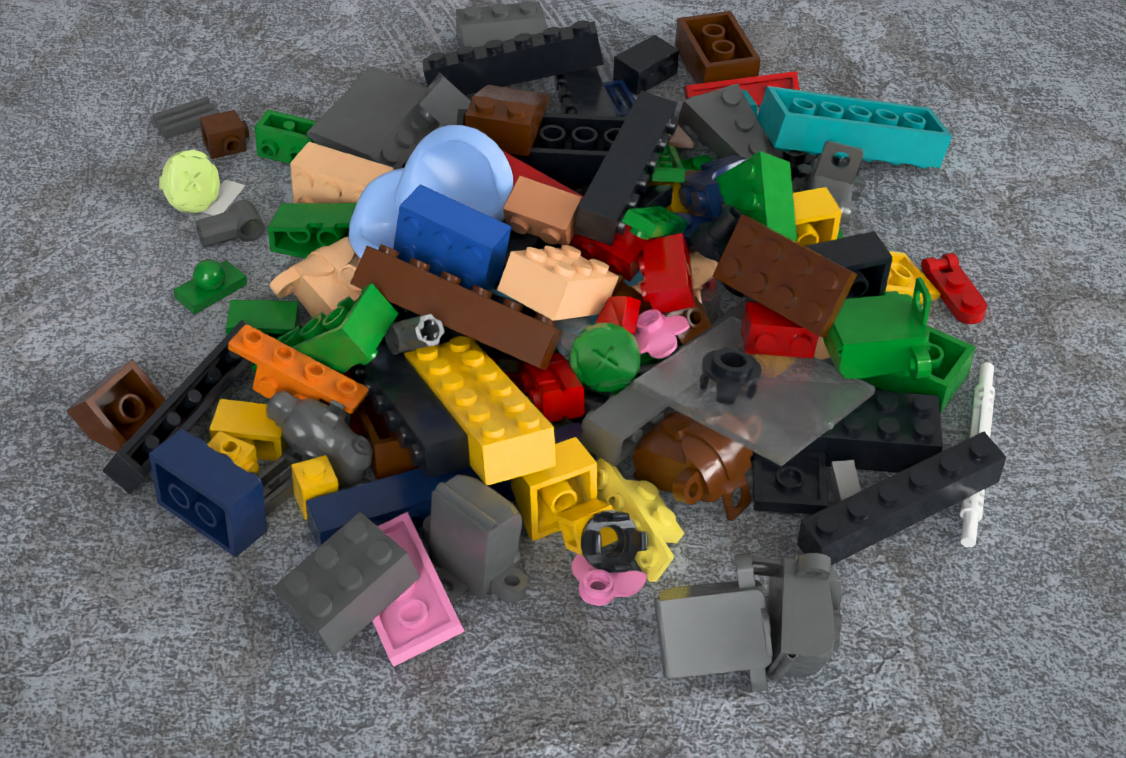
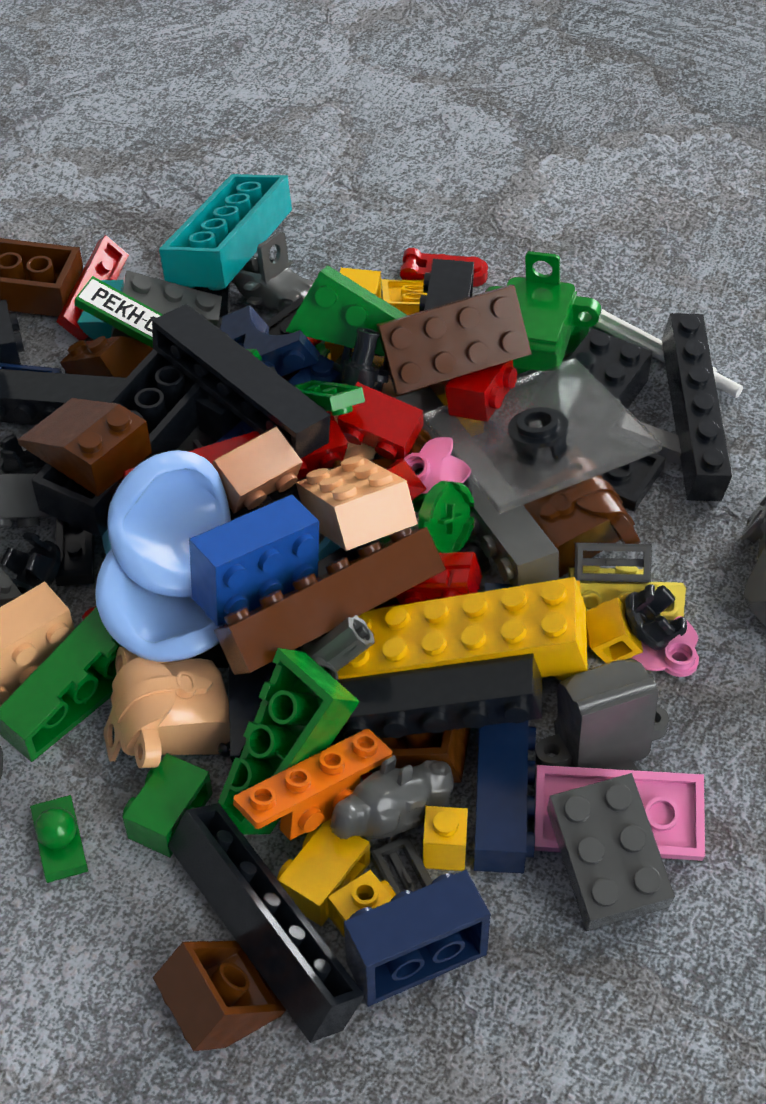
camera: 60 degrees left, 5 degrees up
none -> tile [74,276,163,348]
none -> dark grey tile [574,542,652,582]

